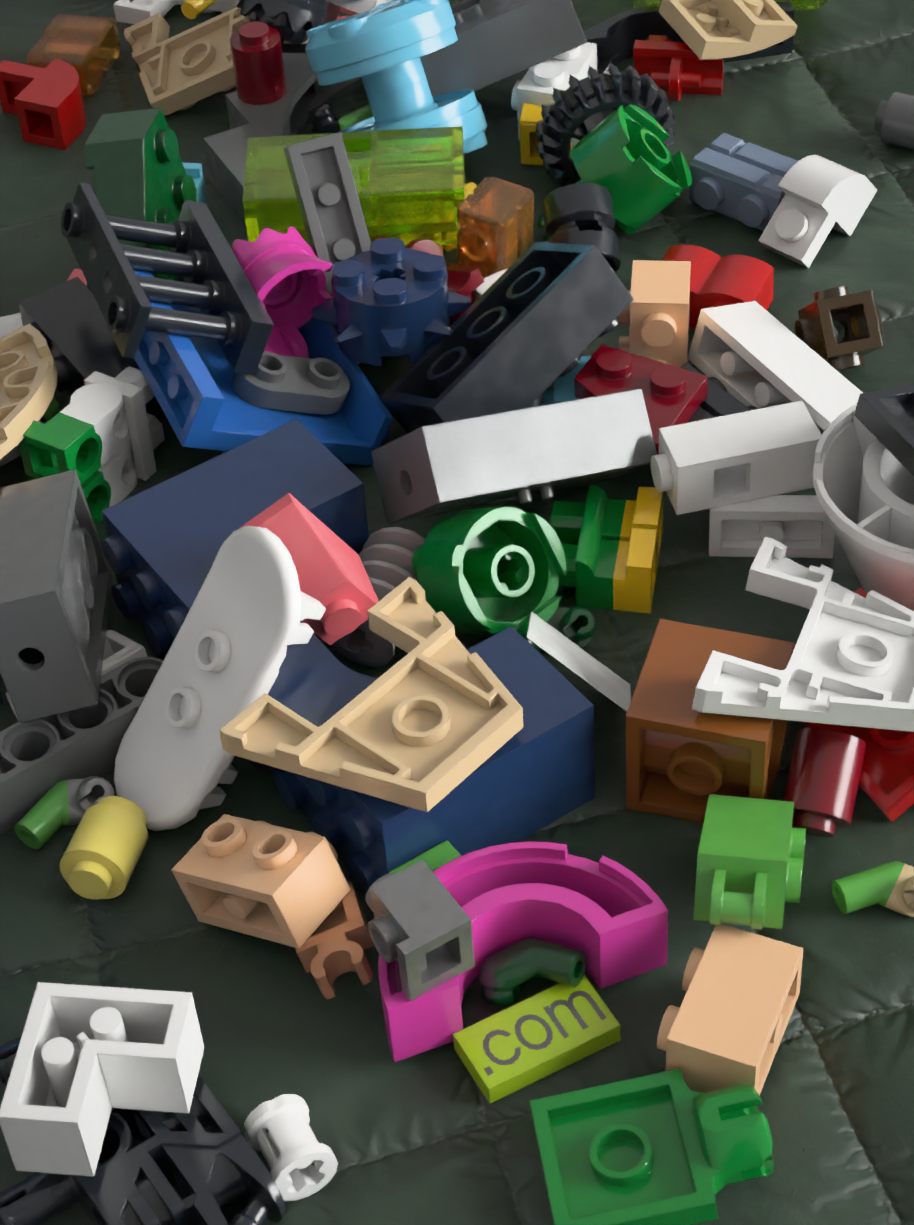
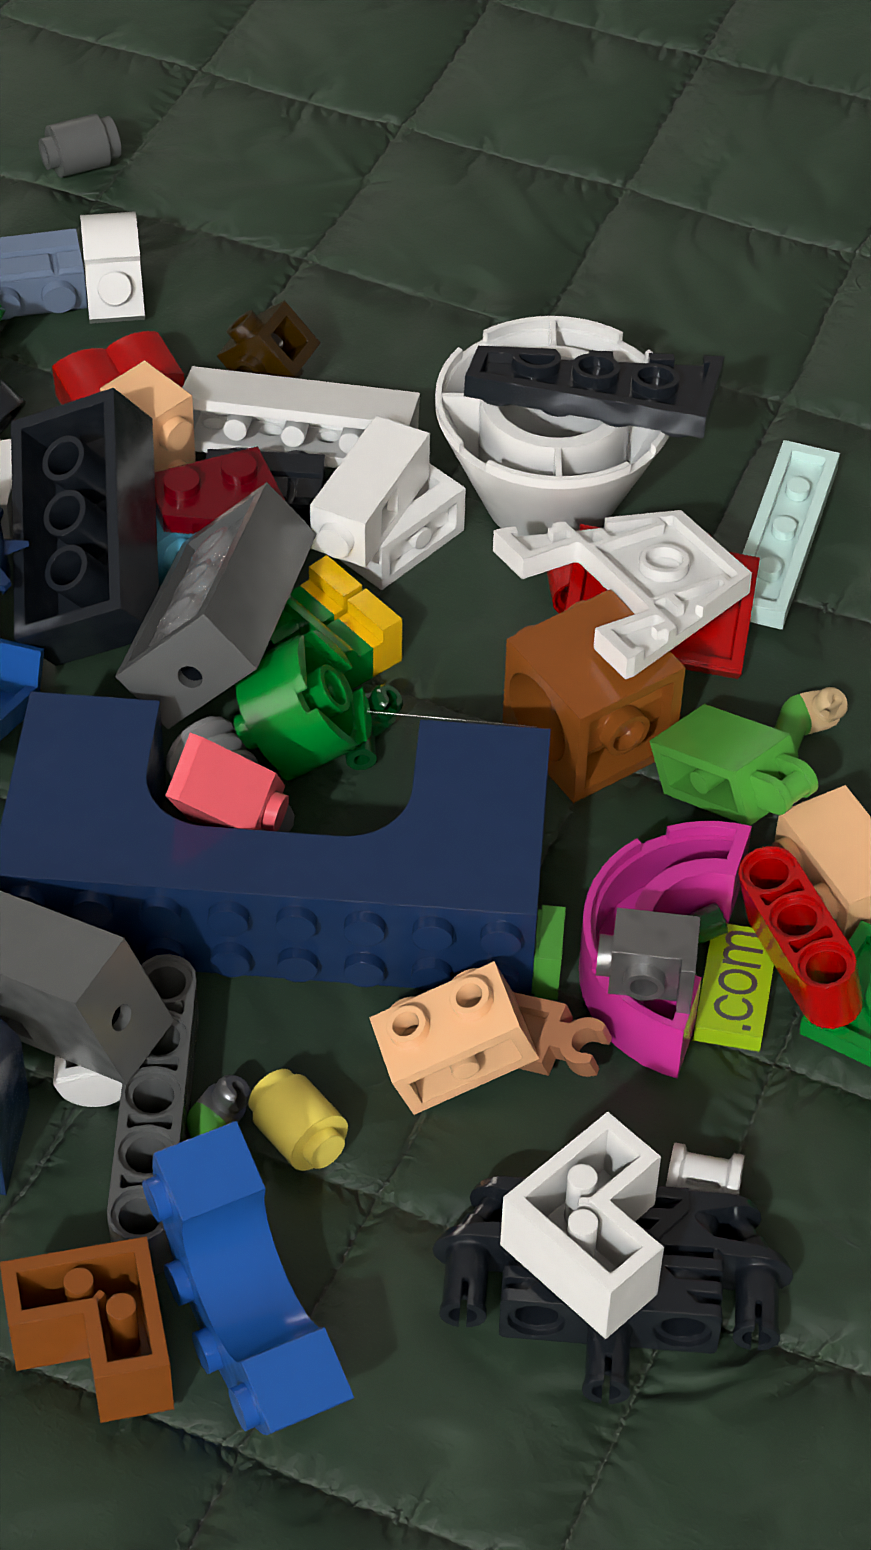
camera: 55 degrees left, 5 degrees up
white piece [114,525,326,831] -> none
tan wing [219,577,524,812] -> none
dark red brick [783,727,866,837] -> none
none -> red beam [738,846,863,1029]

